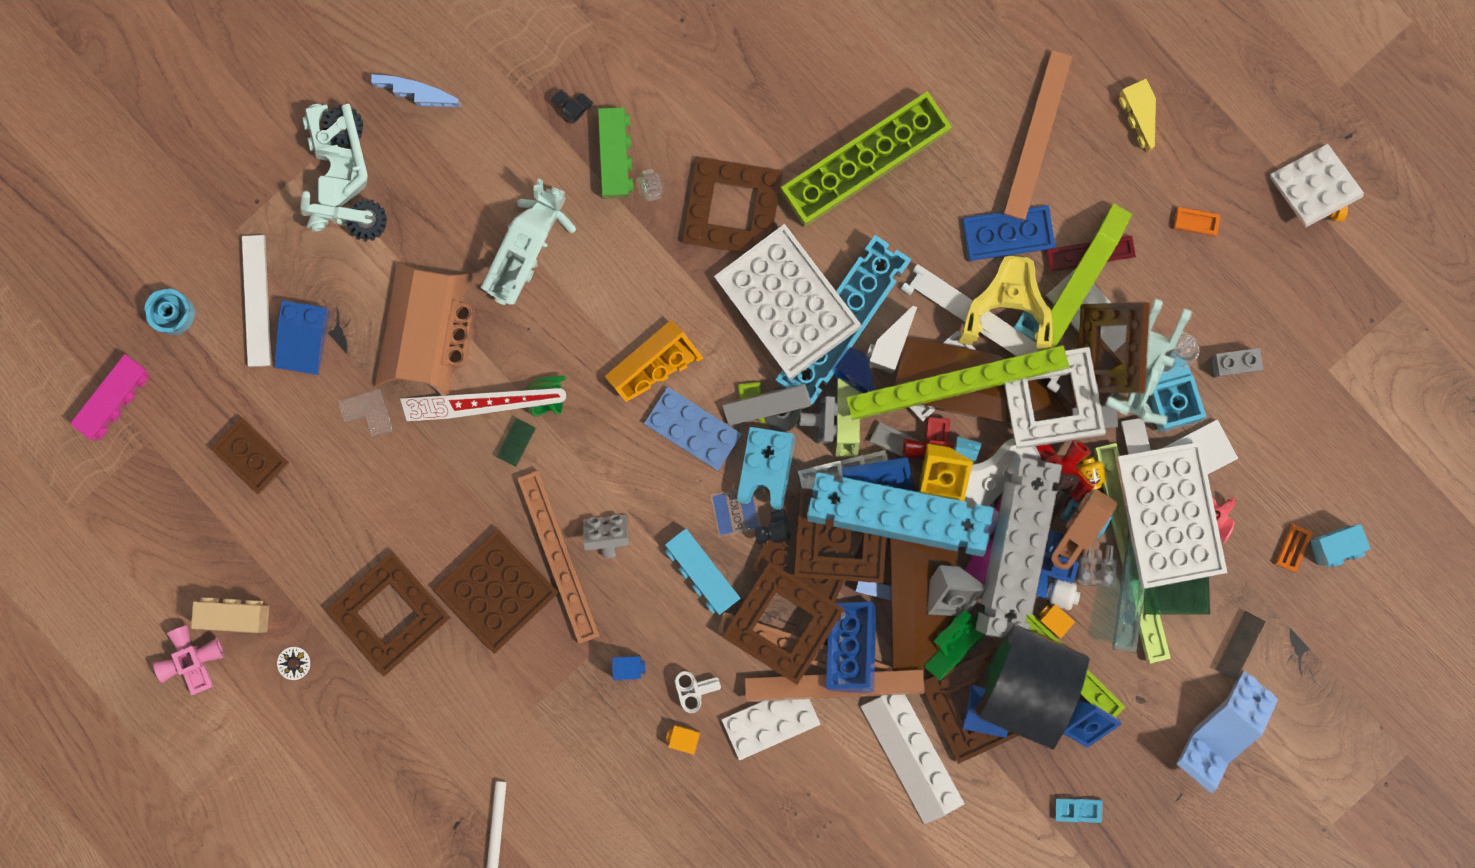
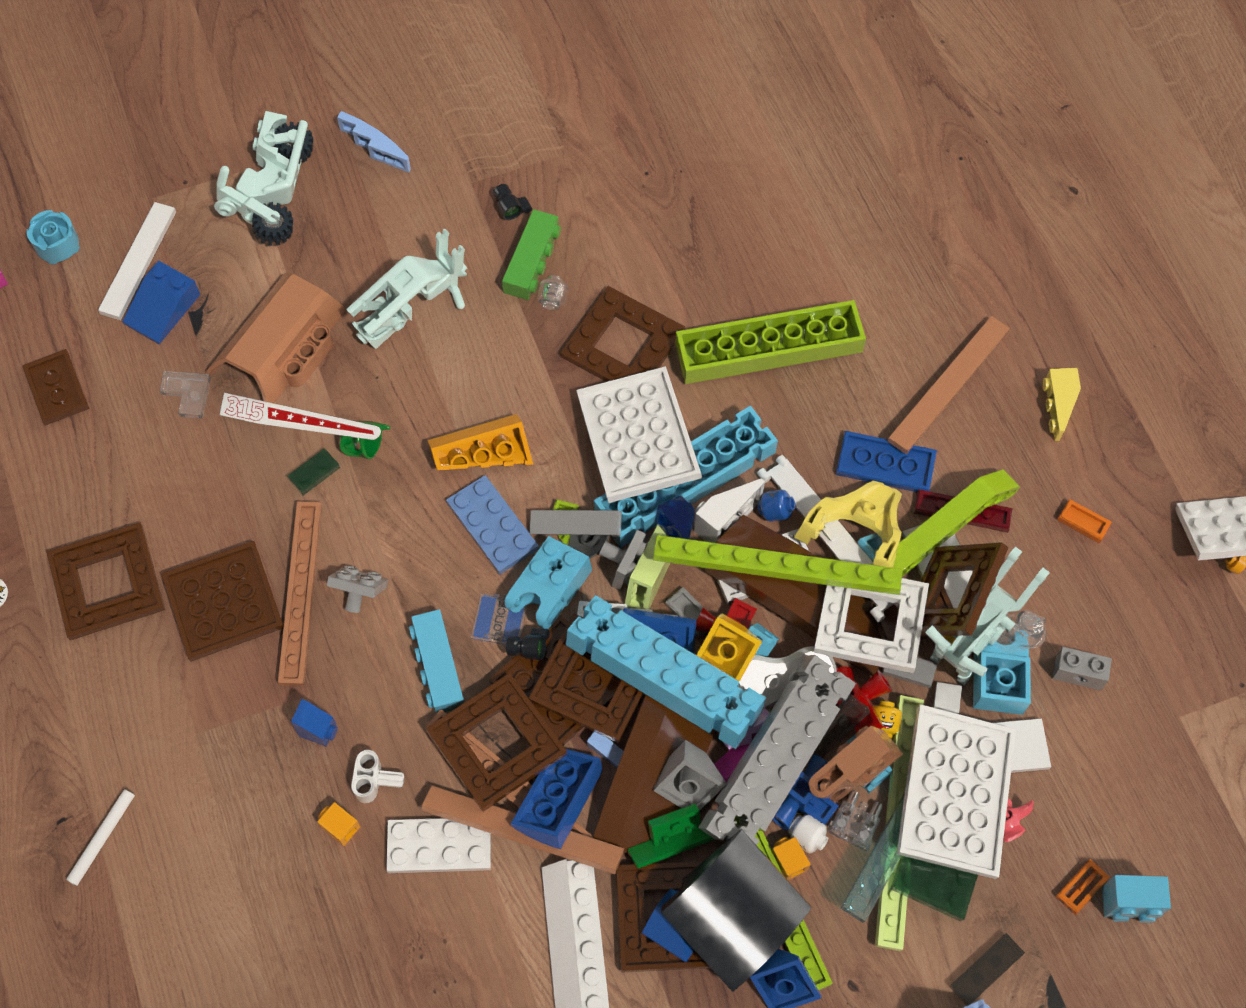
camera: 20 degrees right, 20 degrees down
none -> blue head [758,490,795,522]

